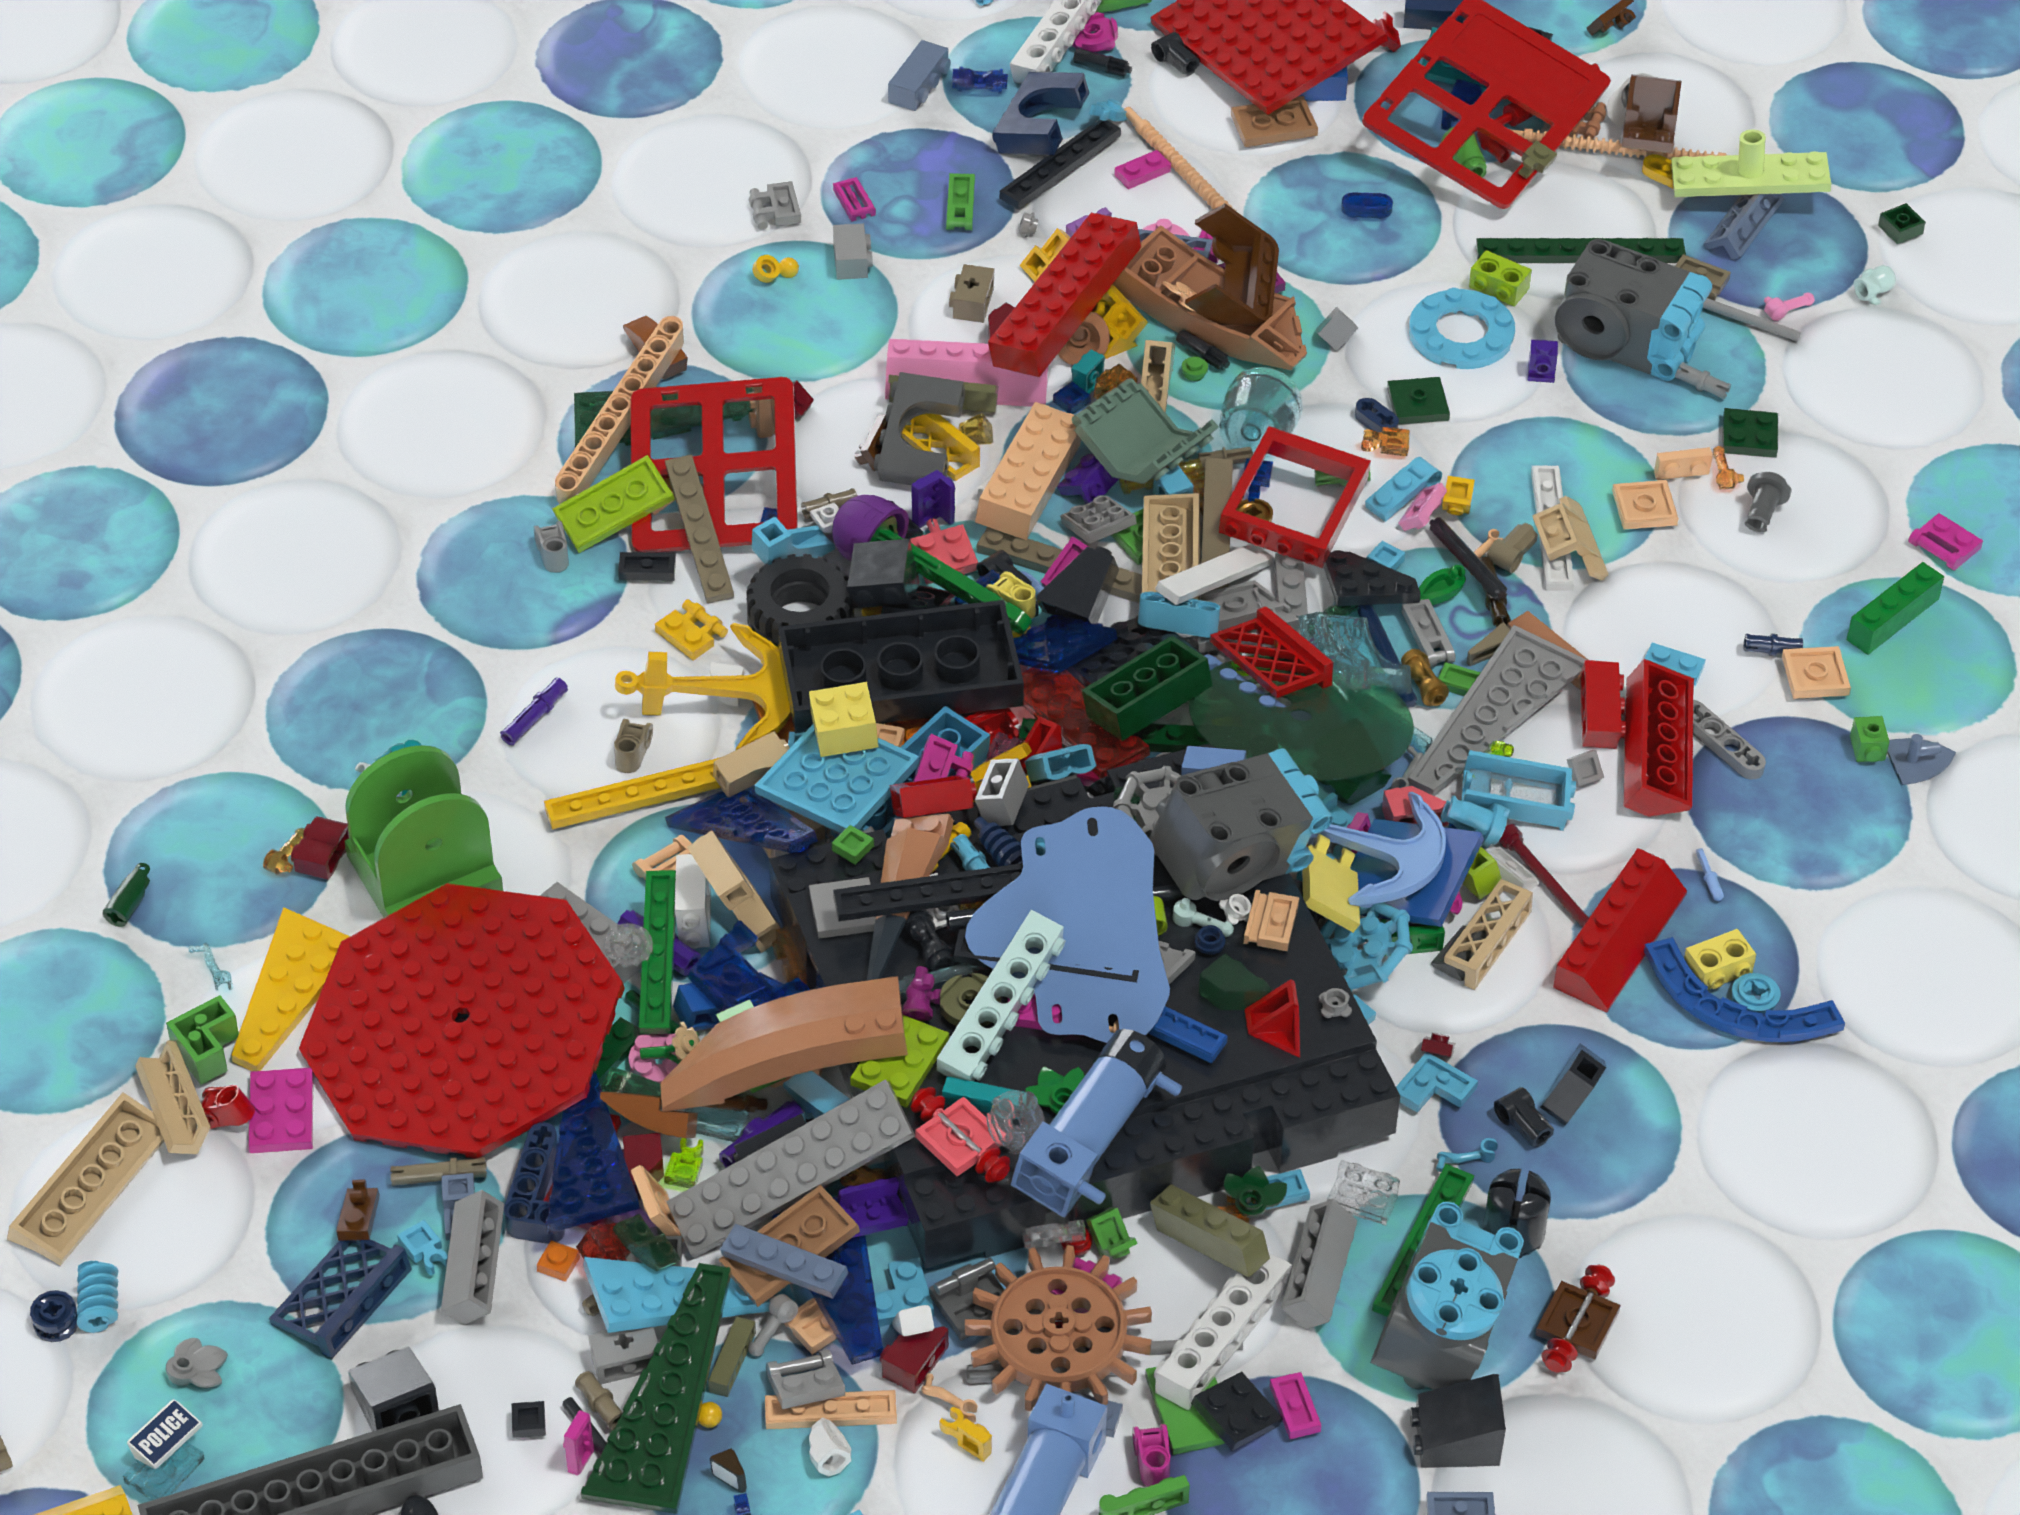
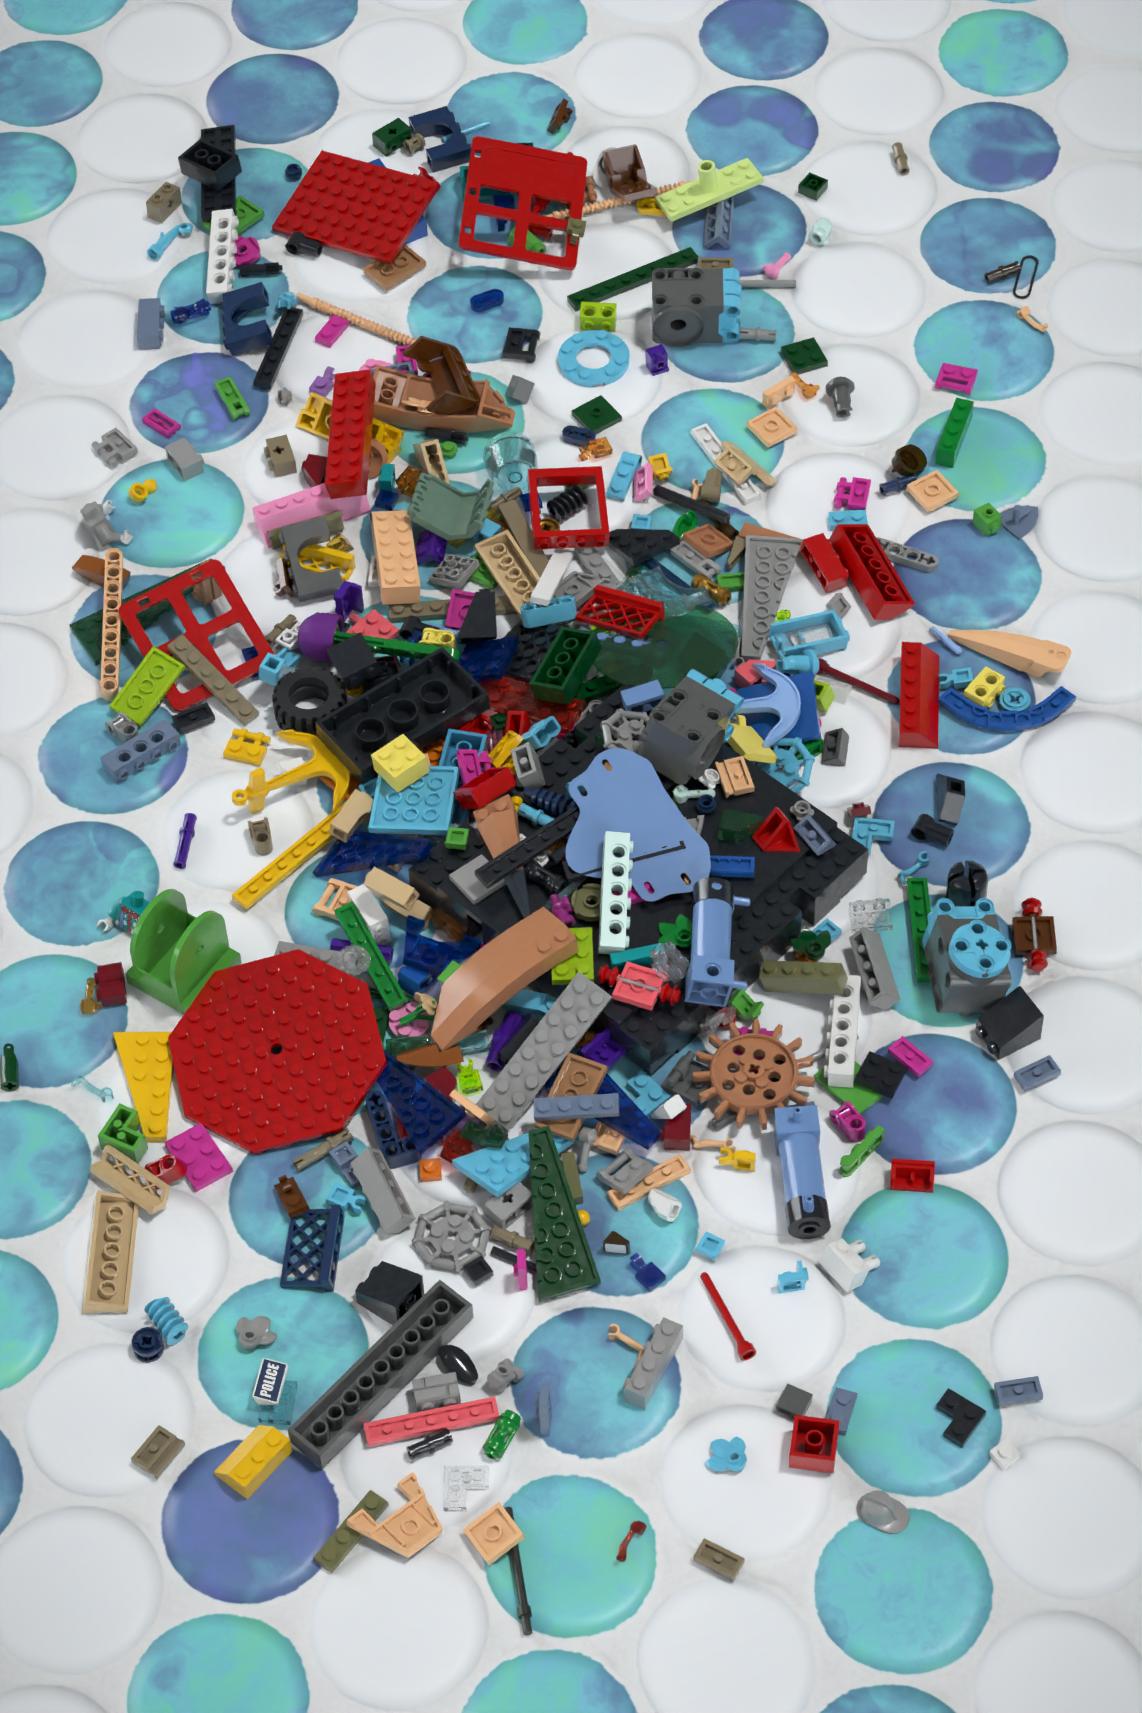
camera: 25 degrees left, 5 degrees up
tan fence [1444,879,1533,990] -> none
none -> light grey torso [80,500,134,547]
none -> sand blue brick [100,719,181,783]
none -> light grey plate [412,1201,492,1272]
none -> black plate [503,327,541,363]
none -> black piece [547,485,588,523]
none -> nougat plate [682,523,734,559]
none -> sand blue slope [793,814,836,856]
none -> dark pink plate [833,477,871,510]
none -> dark brown piece [891,444,927,477]
none -> medium azure plate [939,667,973,689]
none -> light nougat piece [947,630,1072,677]

